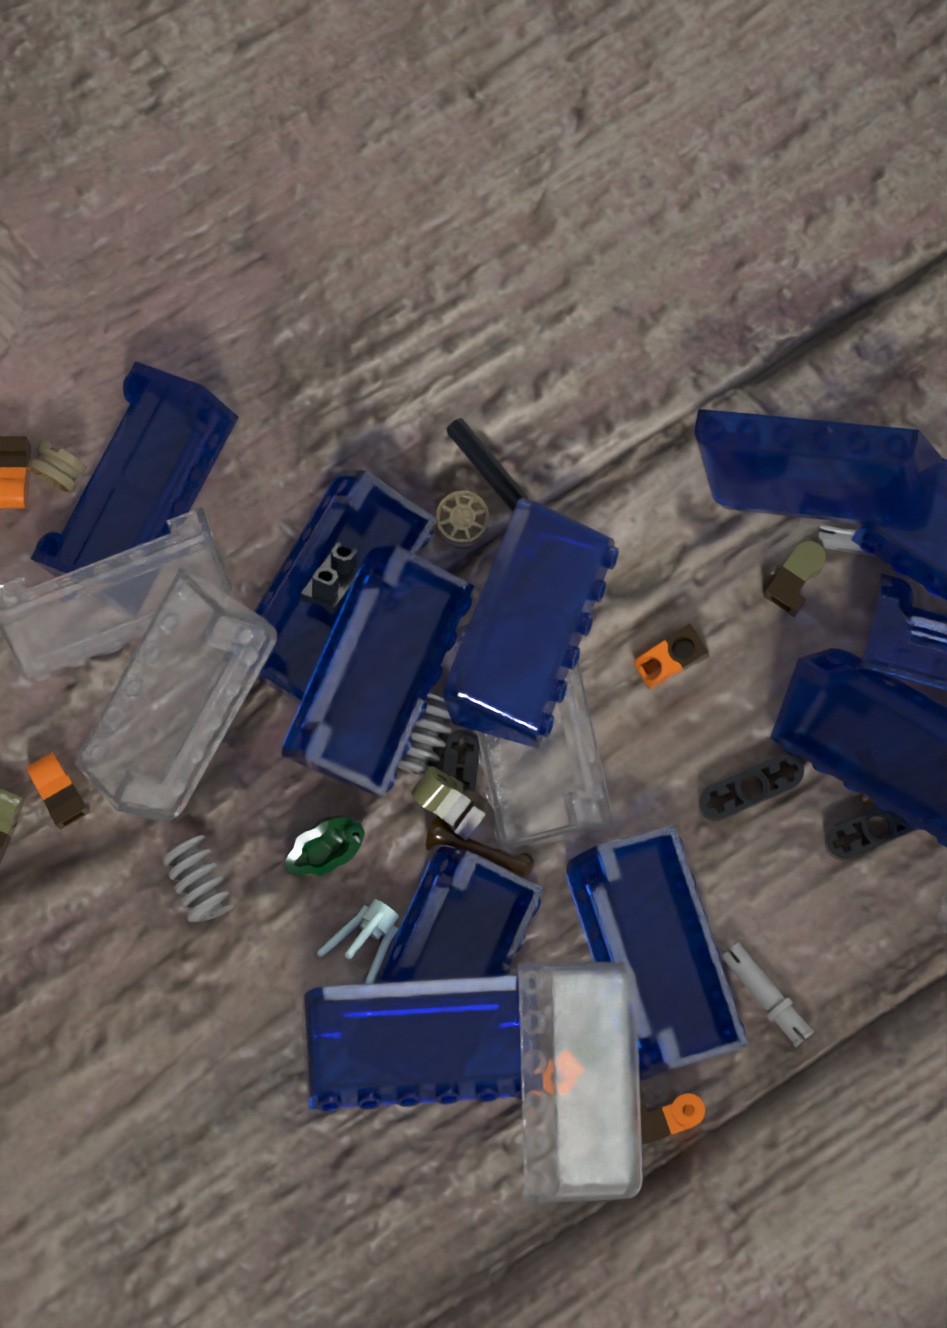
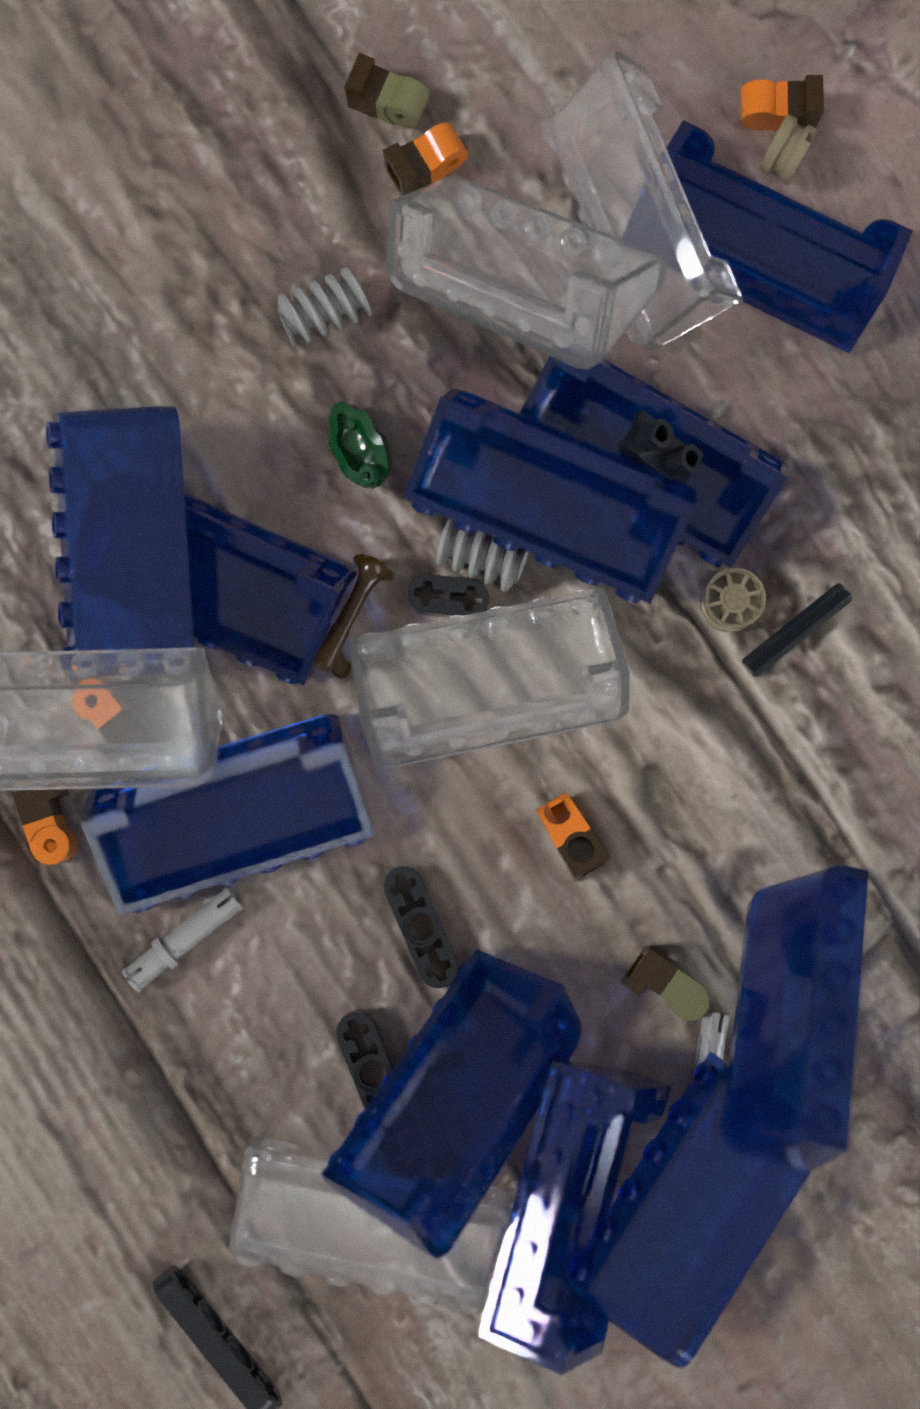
camera: 90 degrees right, 5 degrees up
light aqua plant [317,899,399,1000] -> none
leg [411,767,488,840] -> none
clear blue windscreen [444,498,619,749] -> none

